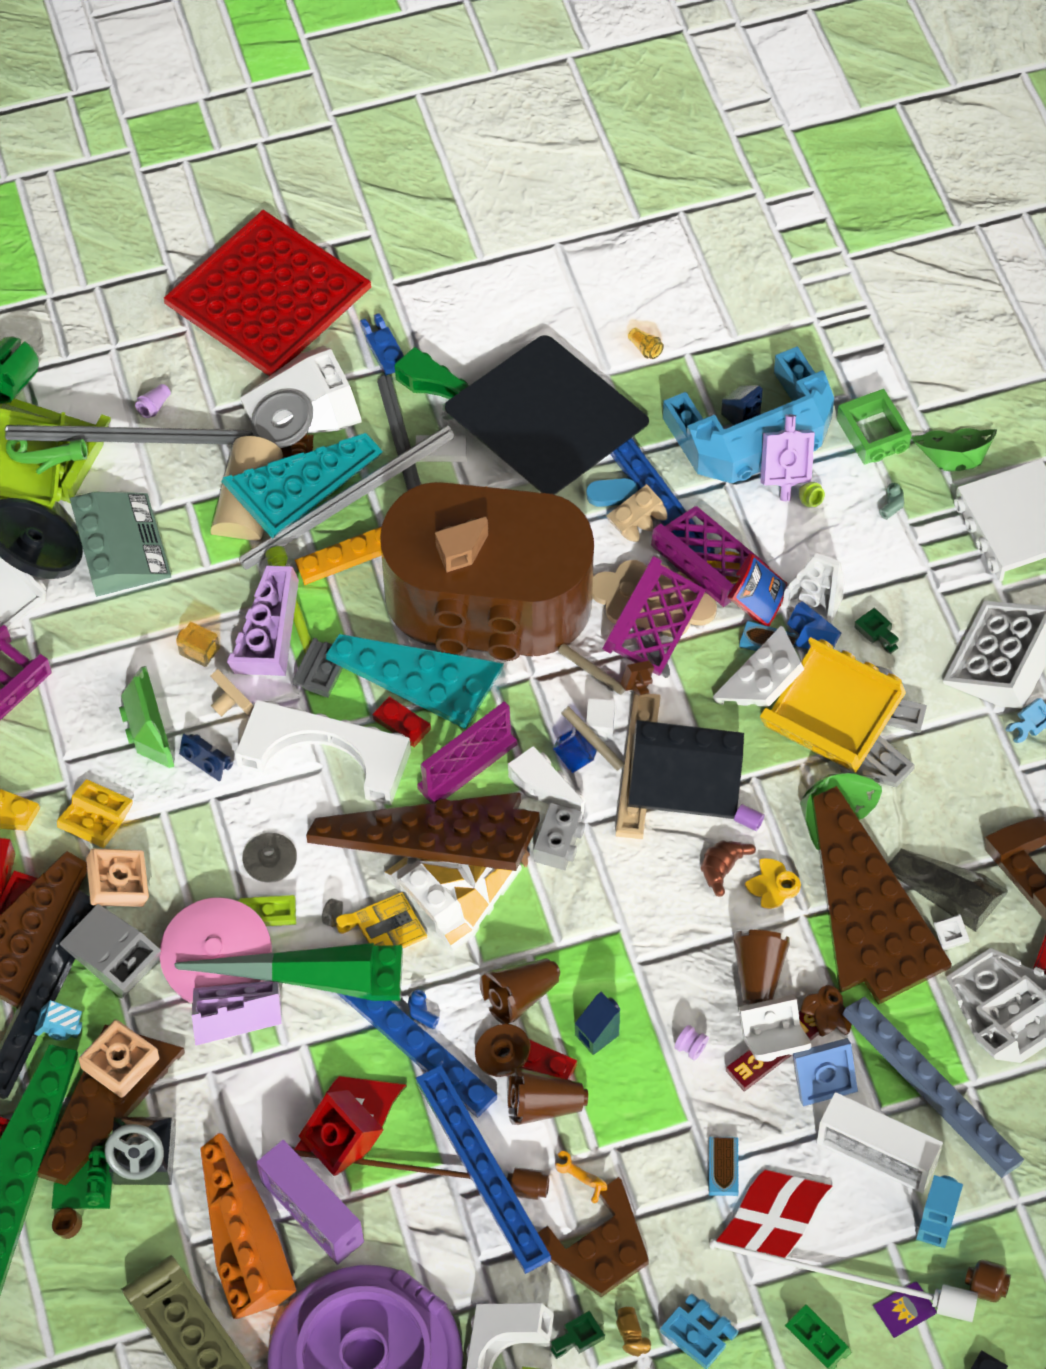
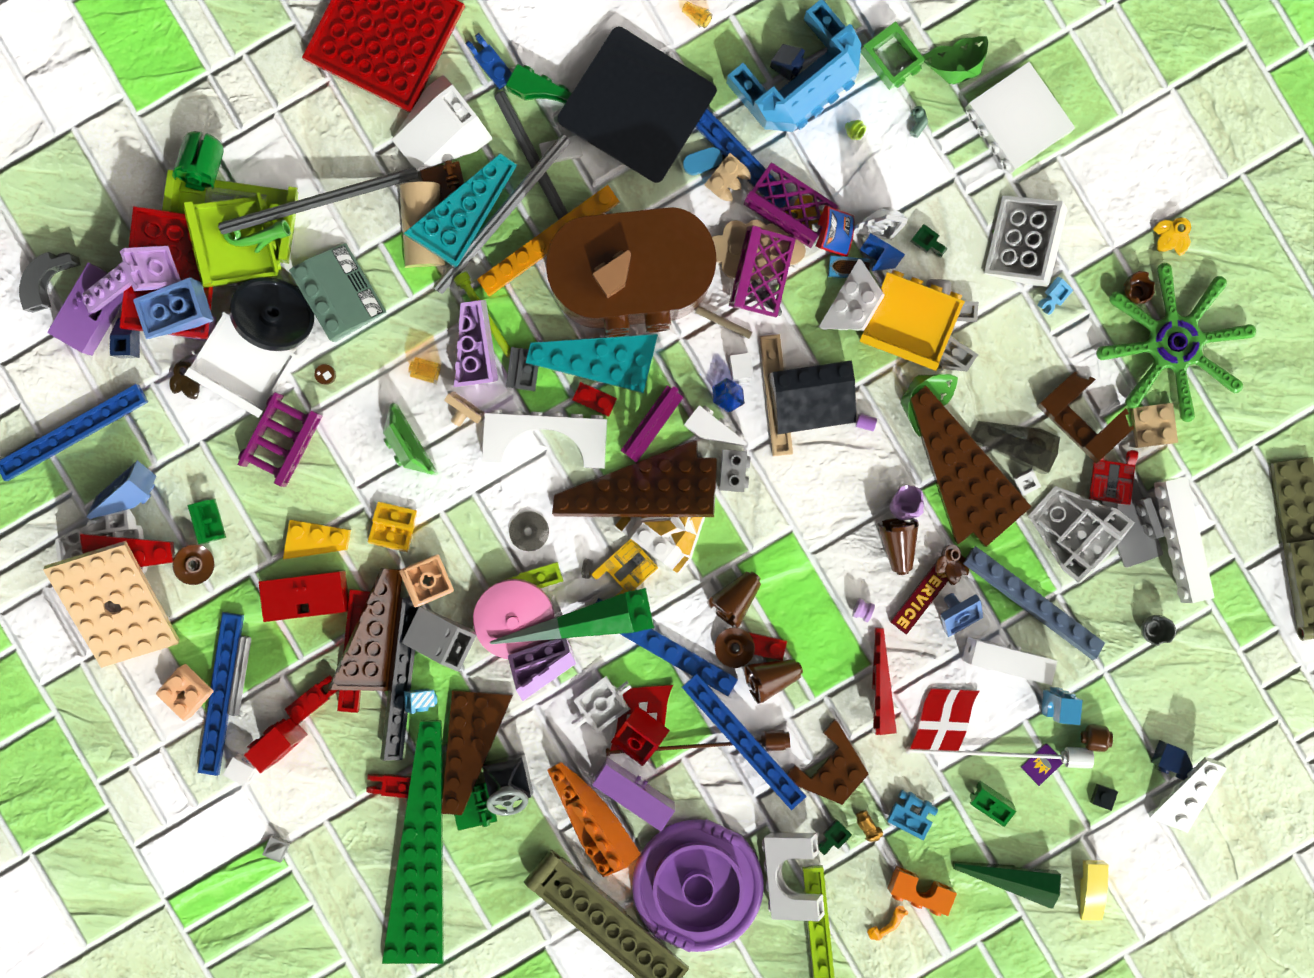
camera: 15 degrees left, 30 degrees up
reddish brown tile [52,1207,82,1239] -> none
light nougat brick [78,1020,159,1098] -> none
lavender cone [135,384,171,418] -> none
dark blue hinge [179,733,234,782] -> none
light grey piece [251,391,314,448] -> none
blue arm [408,990,440,1030] -> none
light orange piece [555,1151,607,1203] -> none
dark tan bar [561,706,625,771] -> none
dark blue slope [575,992,620,1055] -> none
reddish brown tile [620,660,654,696] -> none
copper piece [701,840,756,897] -> none
tile [709,1137,739,1196] -> none
white bracket [738,995,811,1061] -> none
yellow plate [745,858,801,909] -> none
lavender plate [760,414,815,502] -> none
none -> reddish brown tile [314,364,336,385]
none -> white plate [572,676,632,733]
none -> red wedge [872,628,897,735]
none -> lavender hair [890,485,924,520]

